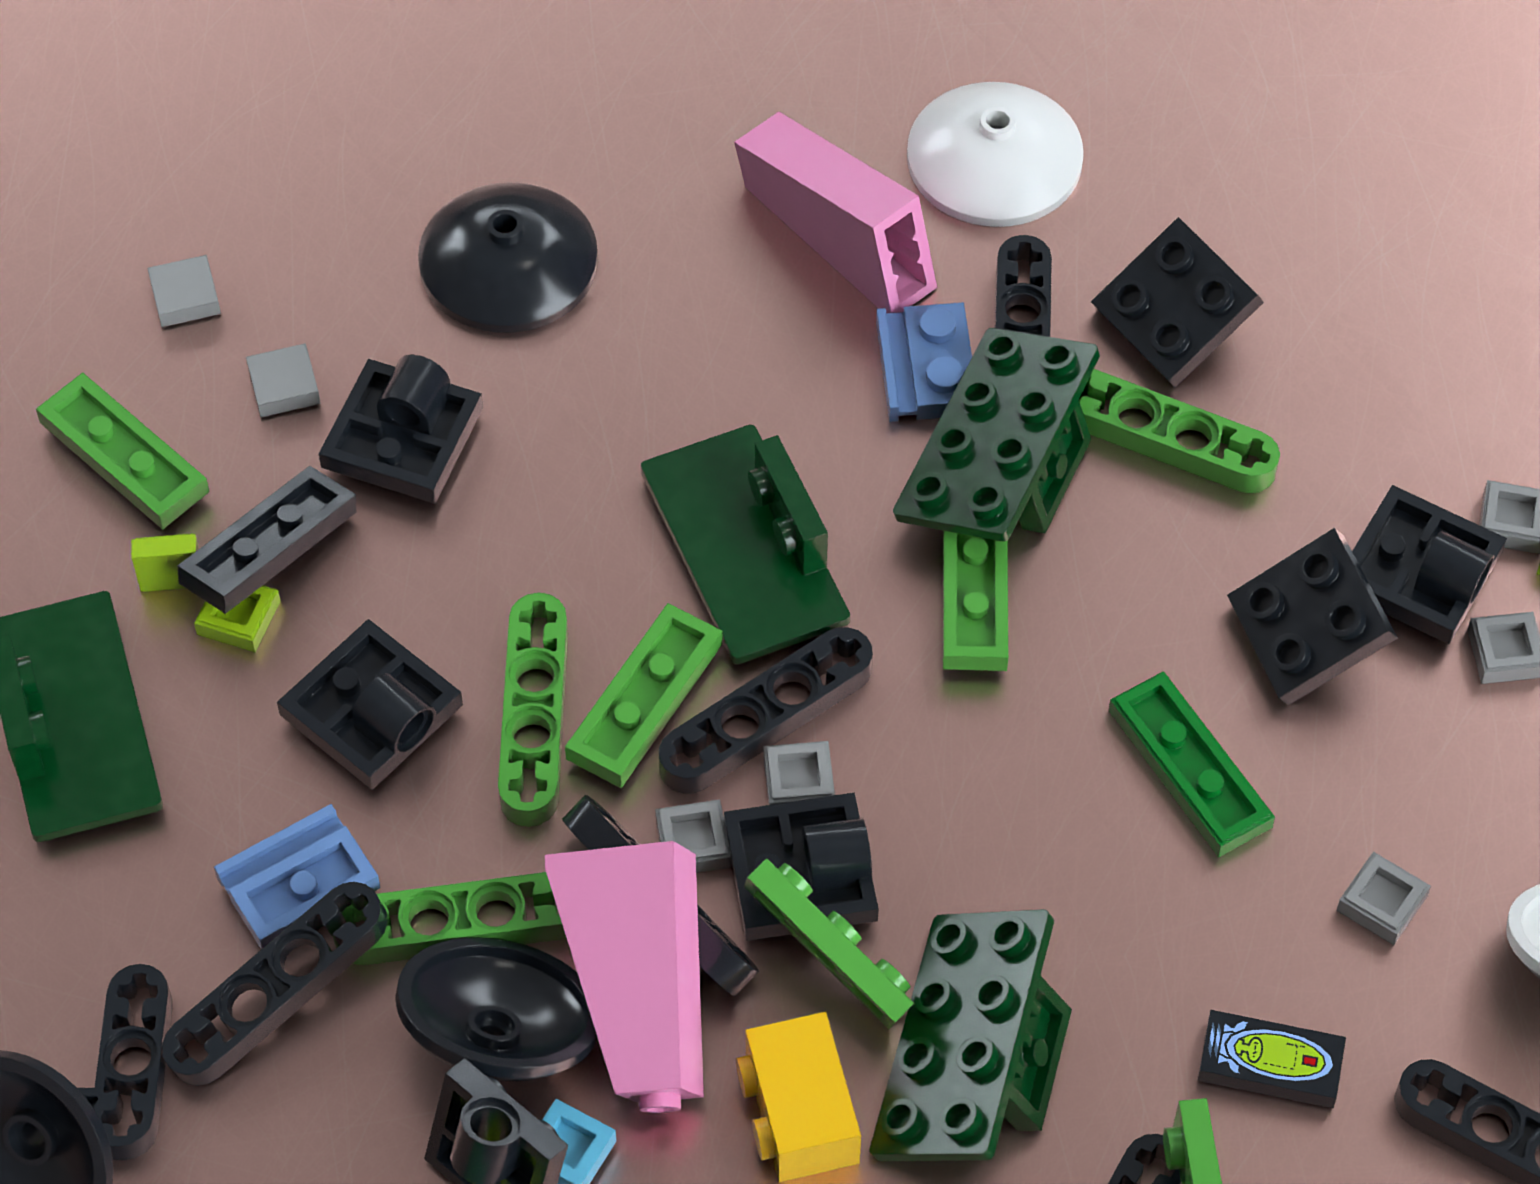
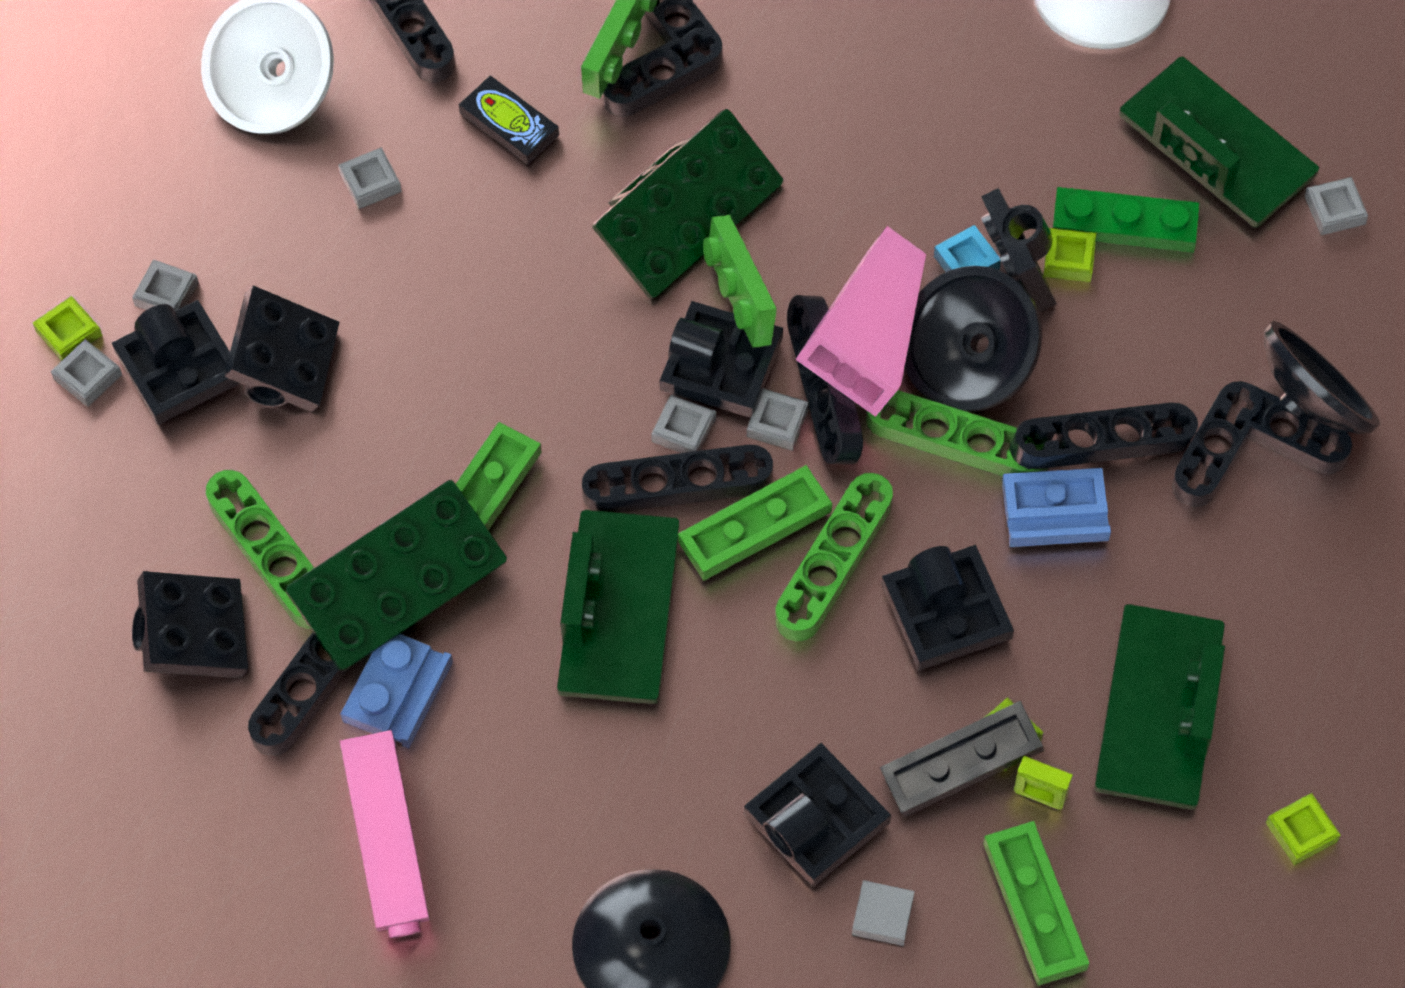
camera: 150 degrees left, 5 degrees up
yellow brick [735,1011,861,1182] -> none
white dish [907,82,1083,227] -> none
green tile [1108,671,1275,858] -> none

